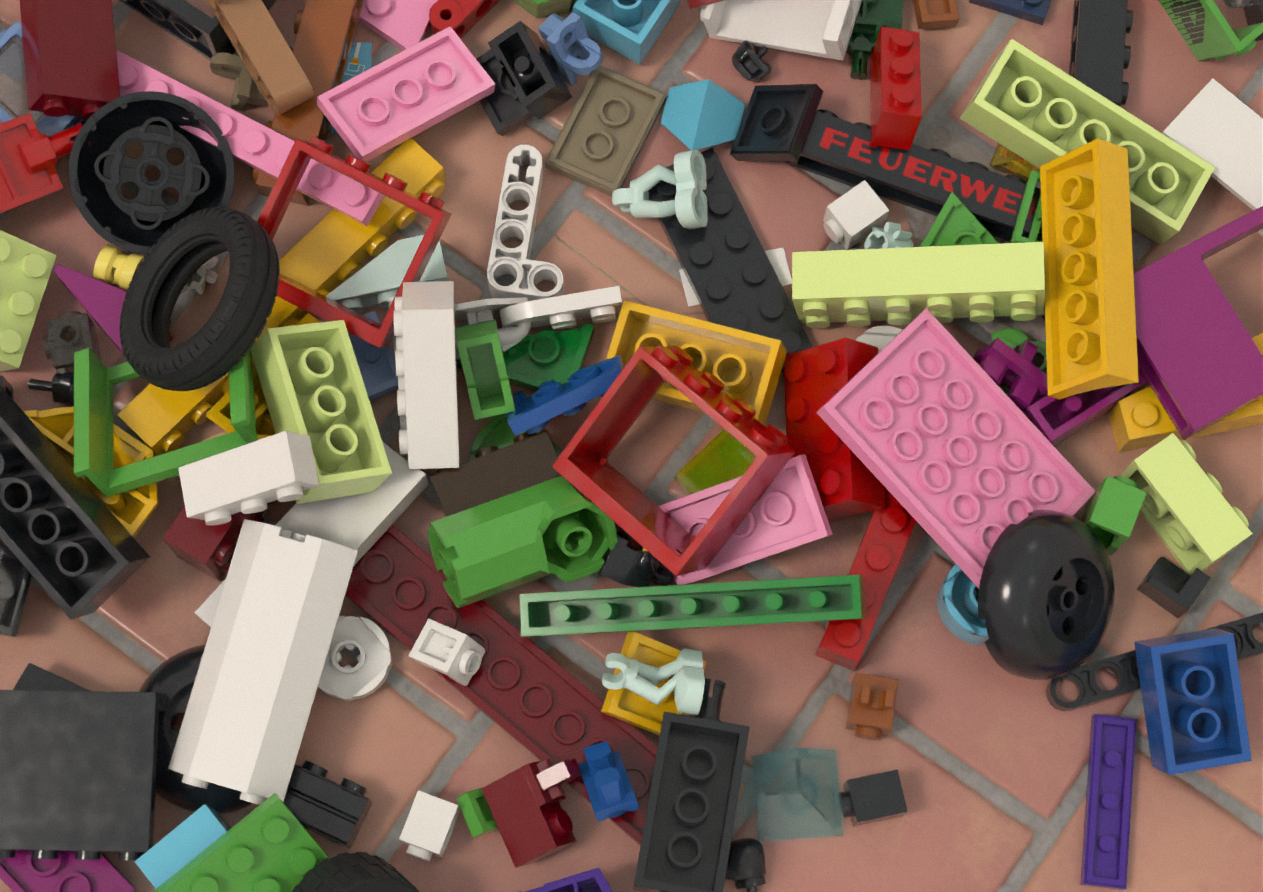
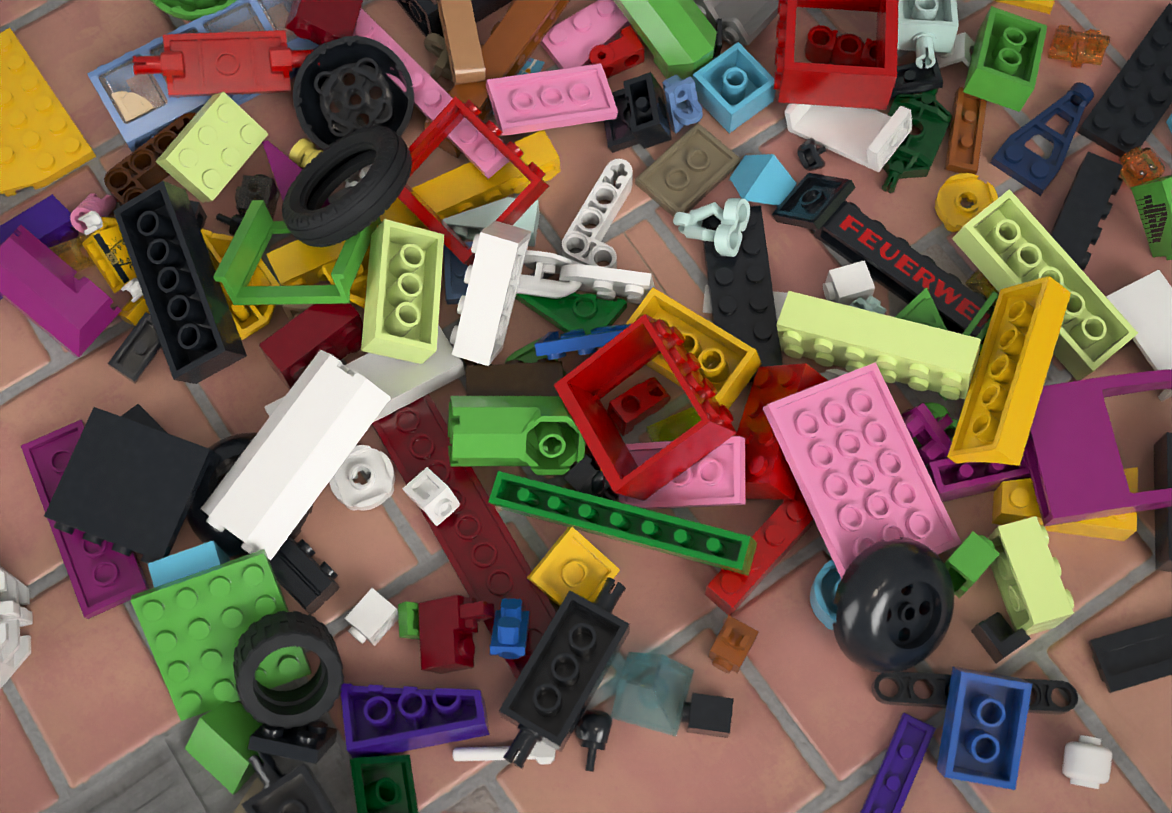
camera: 25 degrees right, 5 degrees down
white brick [178,431,319,525] -> none
bright green brick [455,319,515,420] -> none
light aqua piece [602,648,705,715] -> none
red brick [870,27,922,150] -> none
none -> red leg [607,377,671,436]
none -> yellow plate [935,173,998,232]

